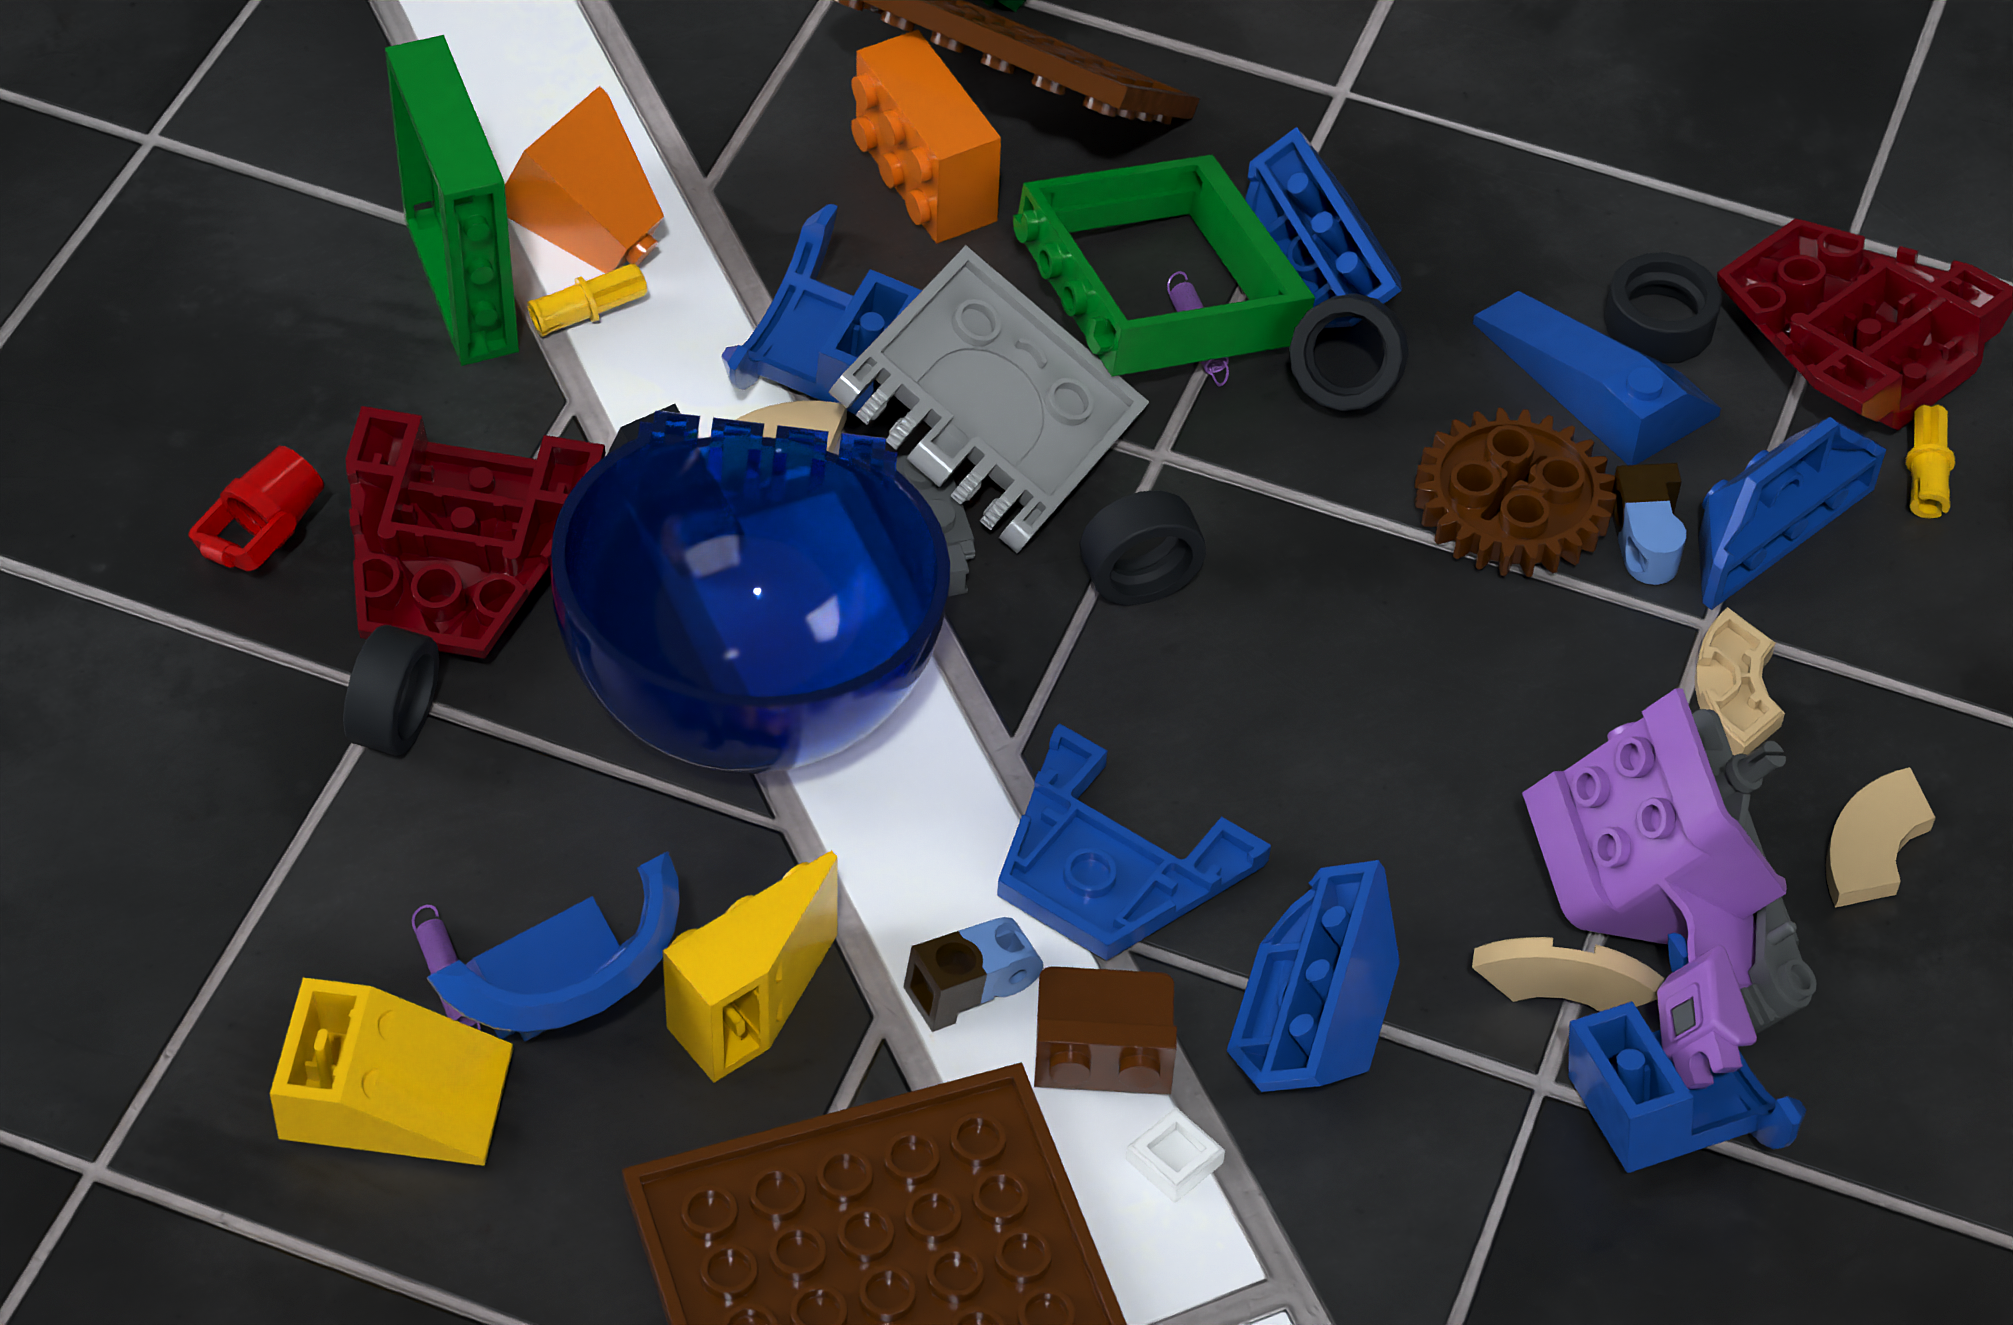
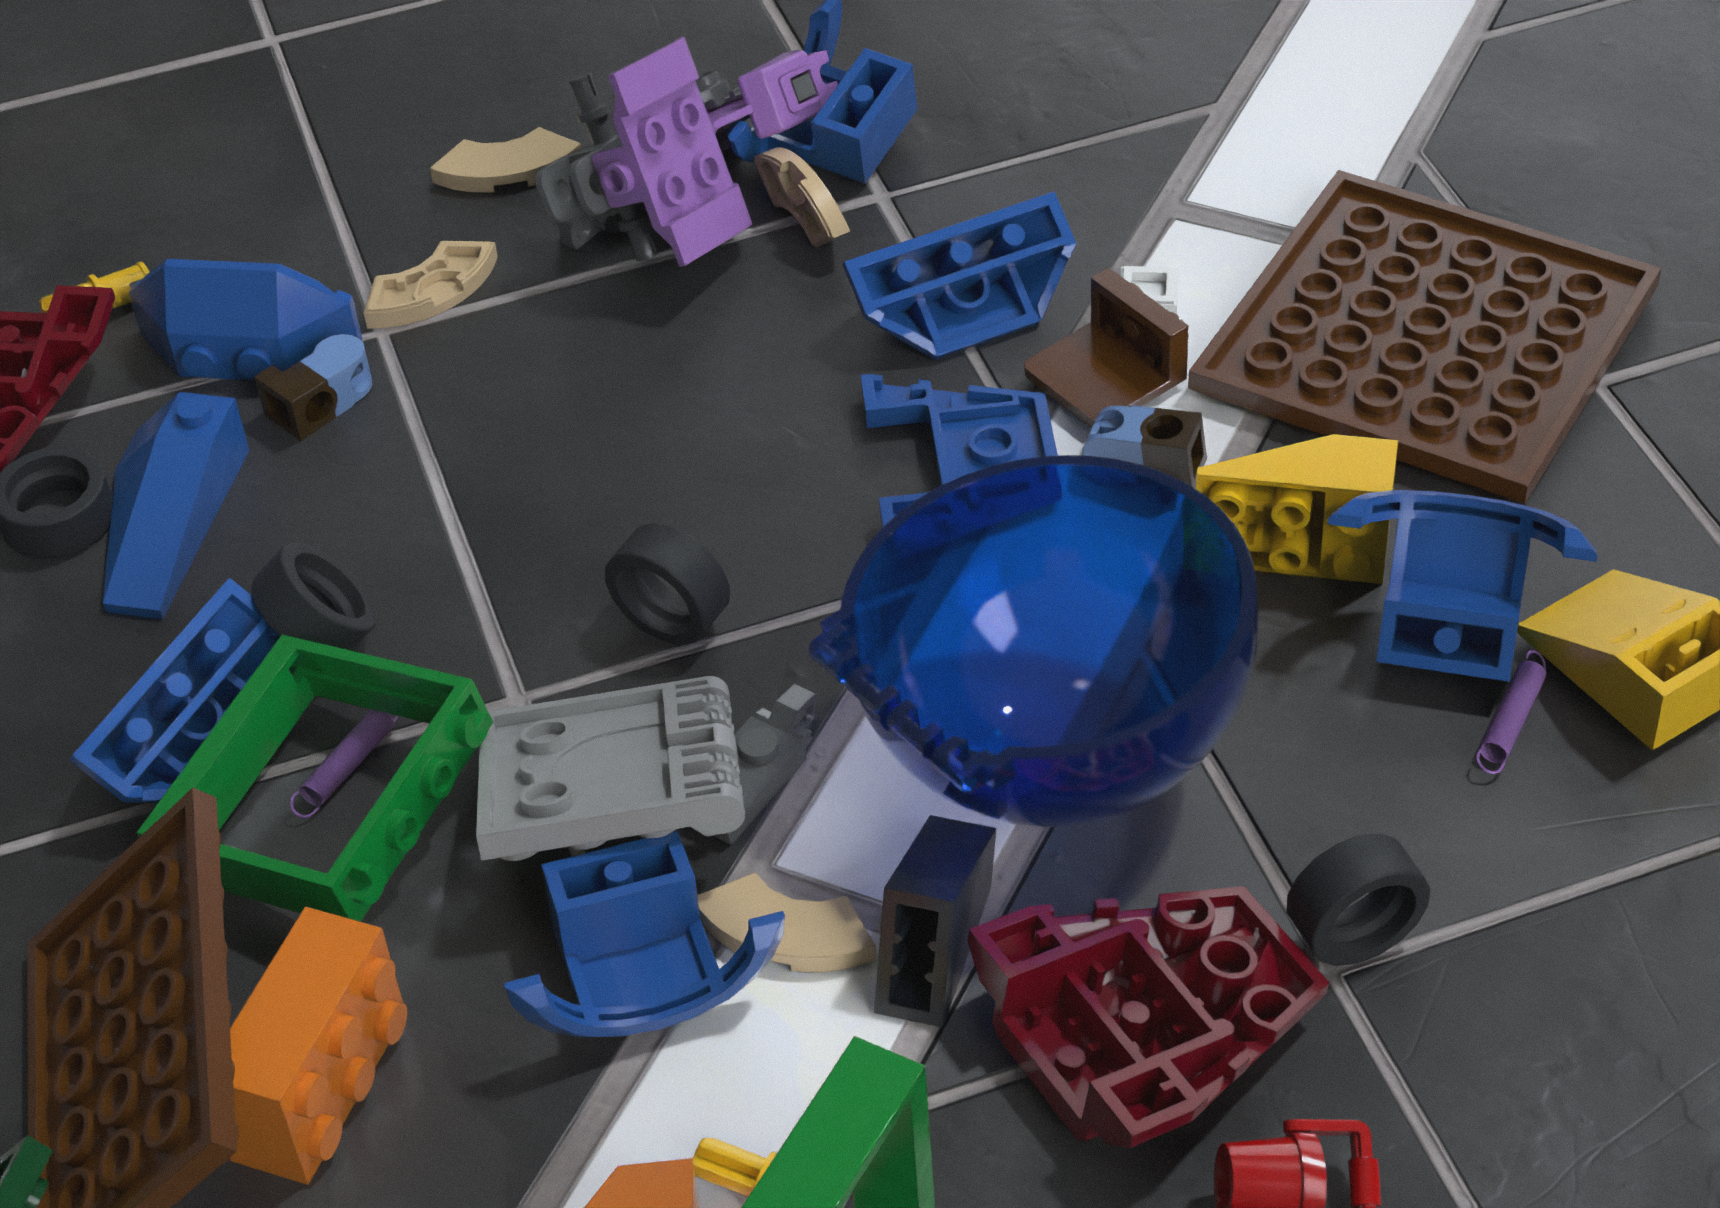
camera: 125 degrees left, 5 degrees down
reddish brown gear [1414,408,1616,577] -> none

